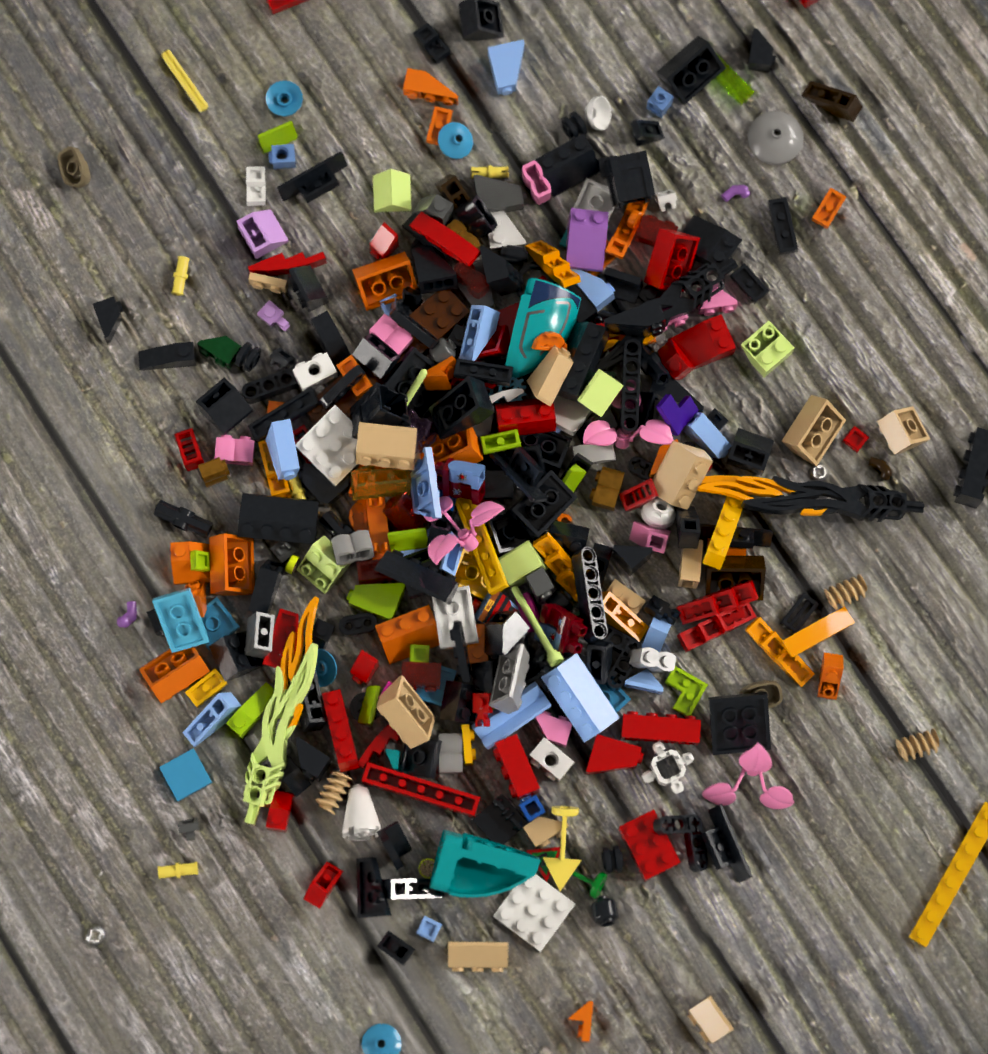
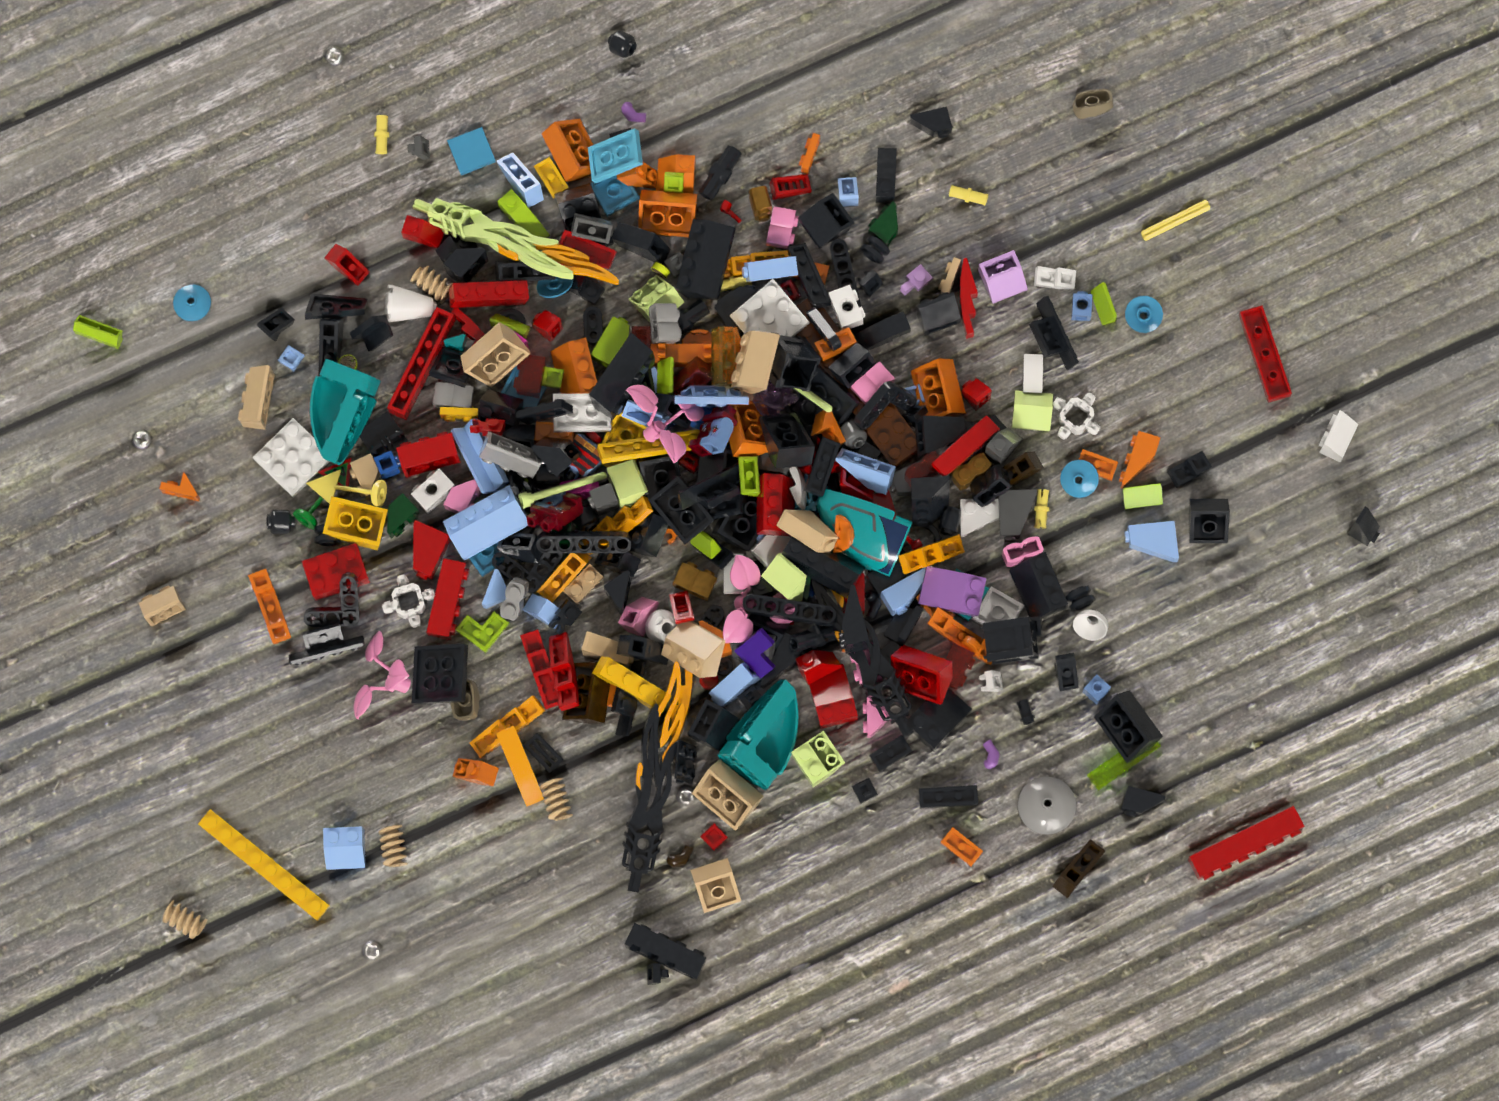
camera: 105 degrees right, 0 degrees up
none -> orange slope [248,568,291,645]
none -> yellow slope [323,496,388,550]
none -> light blue slope [323,826,365,870]
none -> dark green slope [387,493,420,539]
none -> black head [608,30,637,58]
none -> black hinge [674,740,697,785]
none -> teal panel [718,679,799,790]
none -> red hand [720,200,742,223]
none -> orange plate [799,133,820,175]
none -> light blue slope [838,177,859,207]
none -> black tile [852,778,878,804]
none -> black pin [1016,699,1035,725]
none -> white slope [1023,354,1043,393]
none -> white piece [1053,393,1101,440]
none -> lime slope [1122,483,1163,509]

